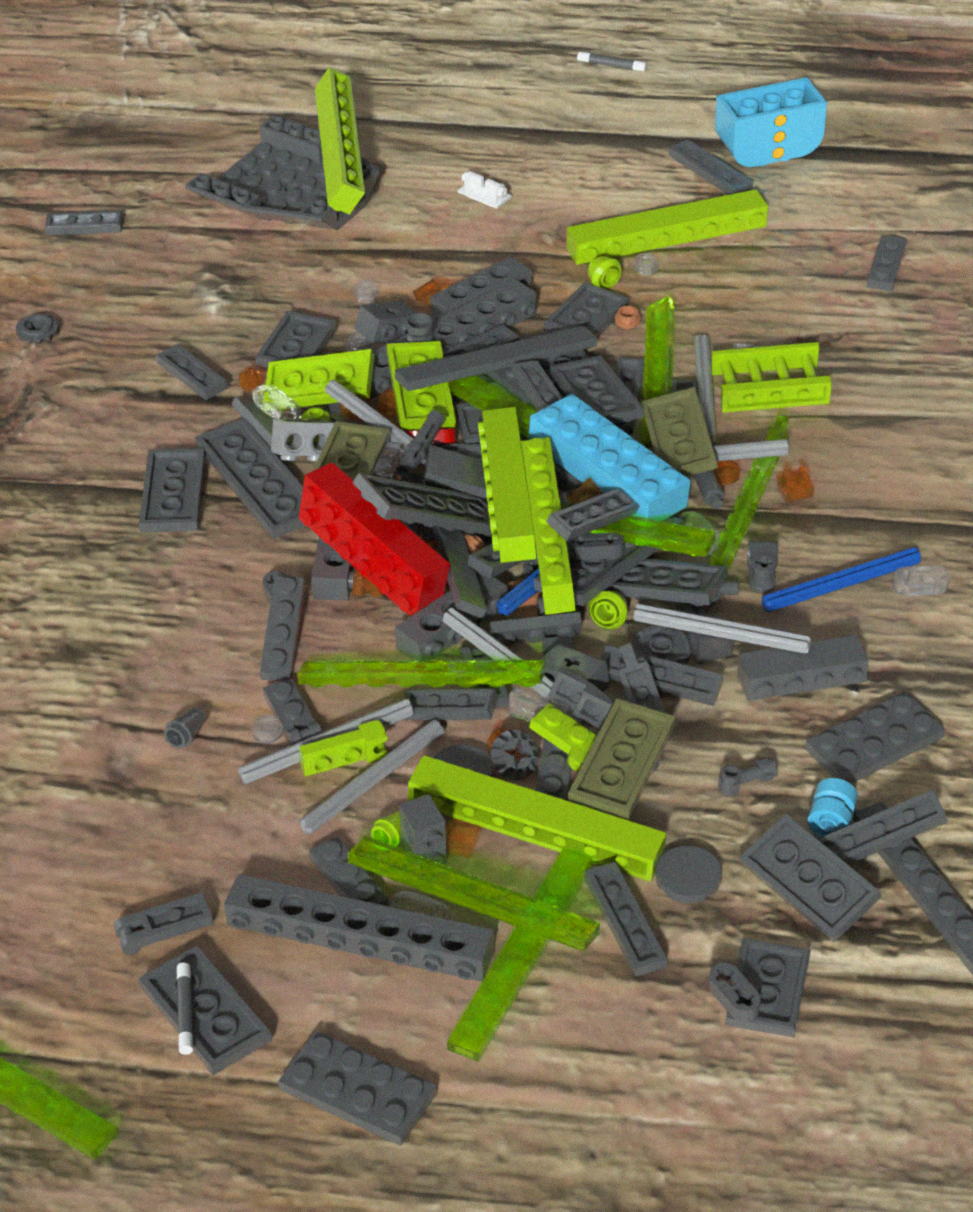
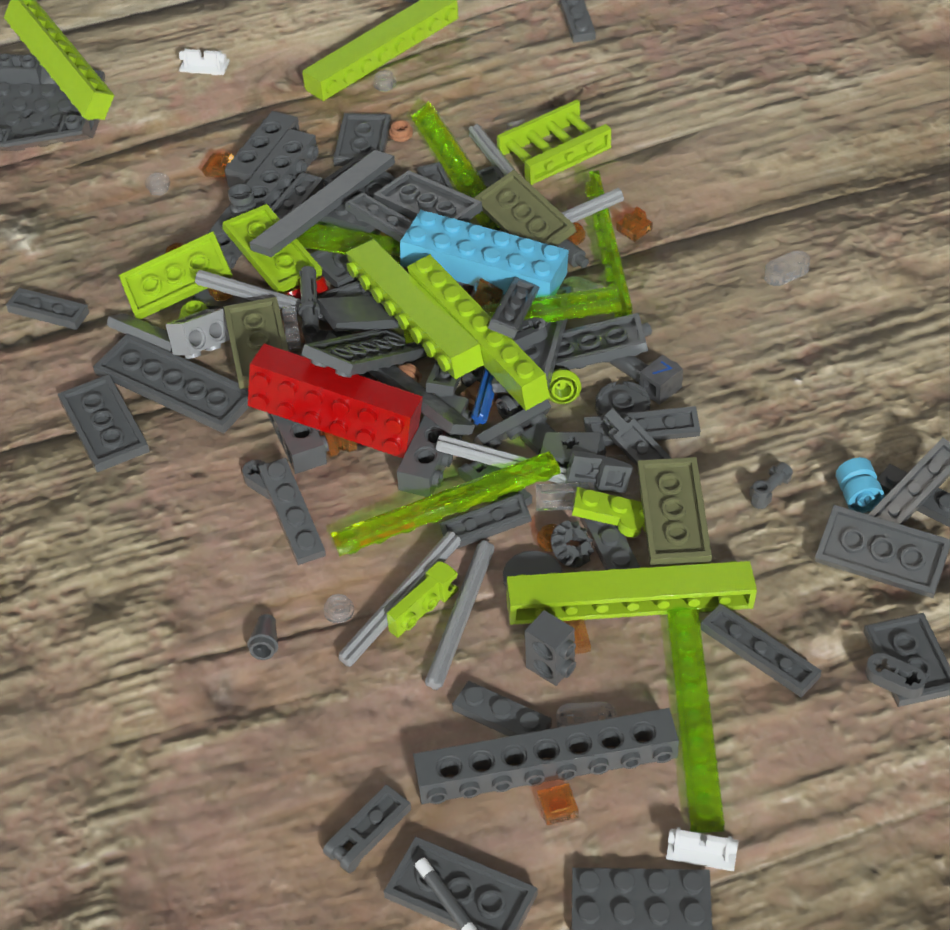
camera: 25 degrees left, 5 degrees up
clear orange plate [239,367,262,393] -> none
clear beam [253,384,301,419] -> none
dark grey plate [256,311,336,367] -> none
dark grey plate [263,679,322,746] -> none
clear plate [346,332,373,352] -> none
clear neon green plate [348,836,600,952] -> none
dark grey brick [354,301,416,344] -> none
lime cone [371,810,401,849] -> none
clear orange plate [377,390,397,415] -> none
lime cone [588,256,621,290] -> none
light grey axle [633,604,811,654] -> none
dark grey tile [656,846,722,903] -> none
dark grey brick [737,635,869,701] -> none
dark grey piece [747,541,778,593] -> none
blue axle [761,547,921,612] -> none
dark grey plate [805,691,945,784] -> none
none -> clear orange plate [537,783,579,826]
none -> white hinge [666,827,739,871]

